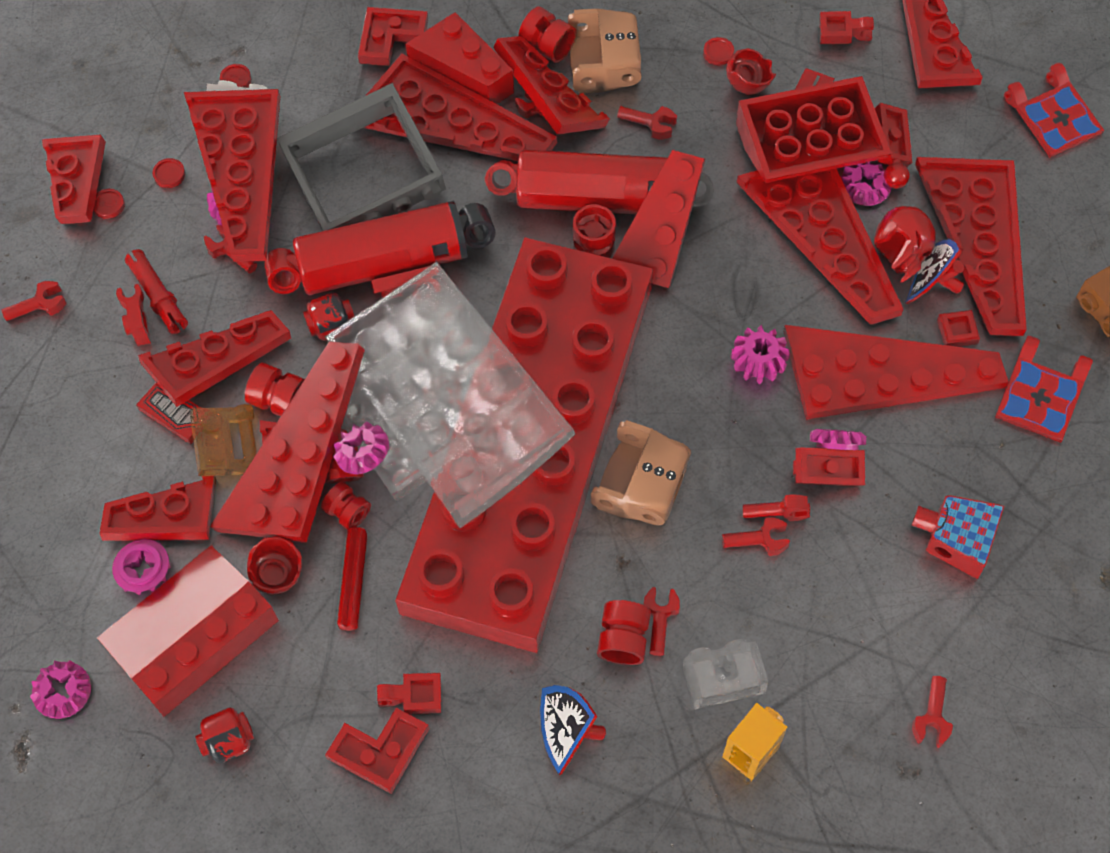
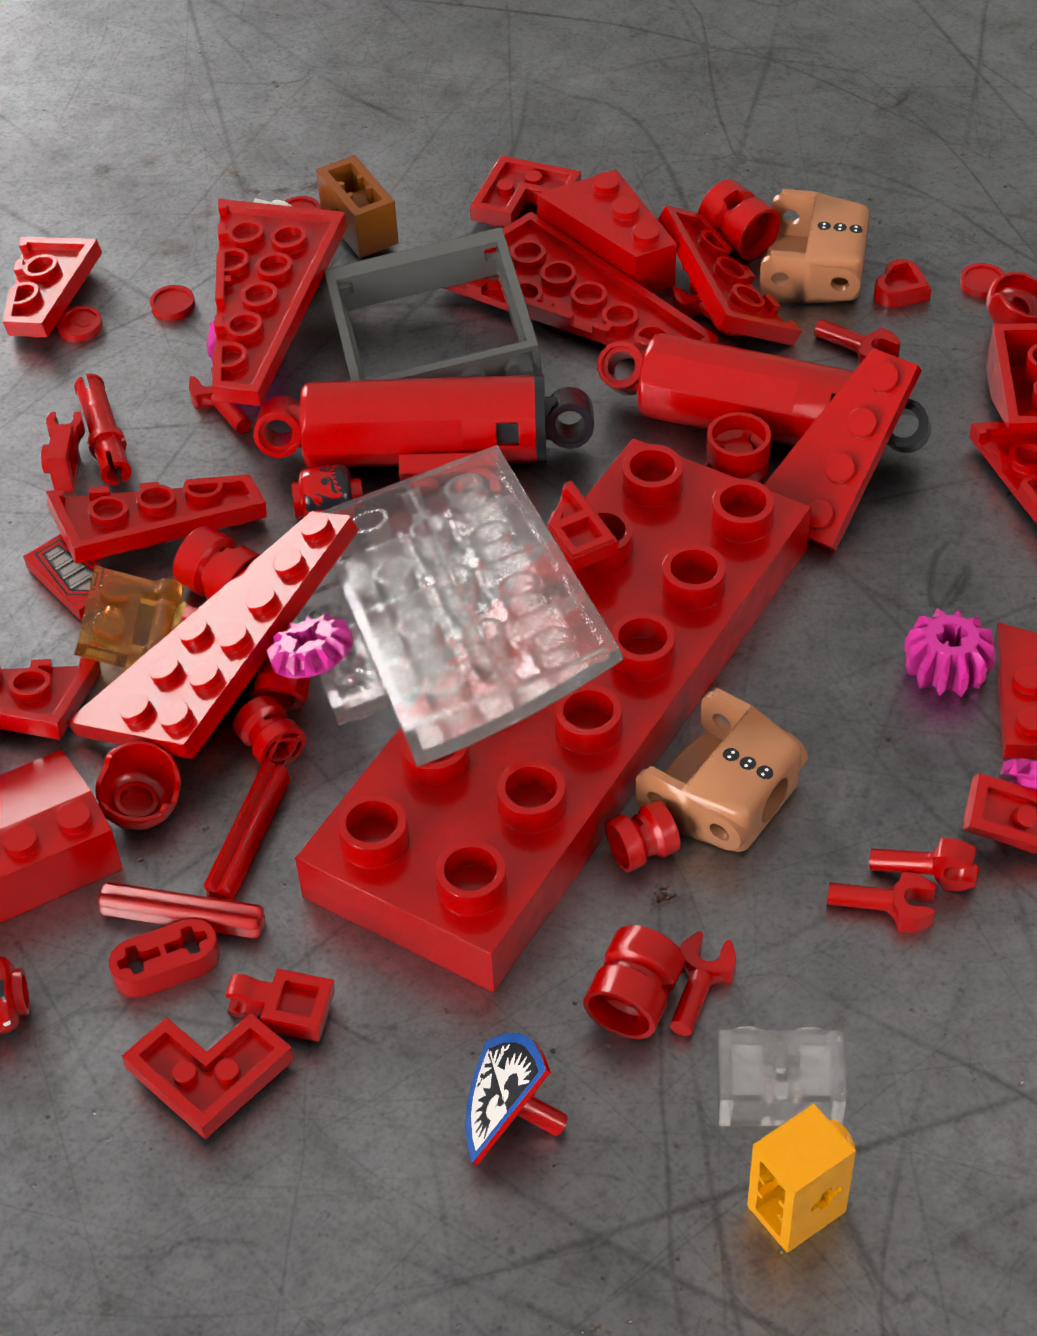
camera: 15 degrees right, 15 degrees down
none -> axle [98,882,265,938]
none -> red beam [108,918,220,998]
none -> dark orange brick [316,155,399,258]
none -> red tile [546,481,618,572]
none -> red wheel [605,800,681,873]
none -> red tile [873,259,932,308]

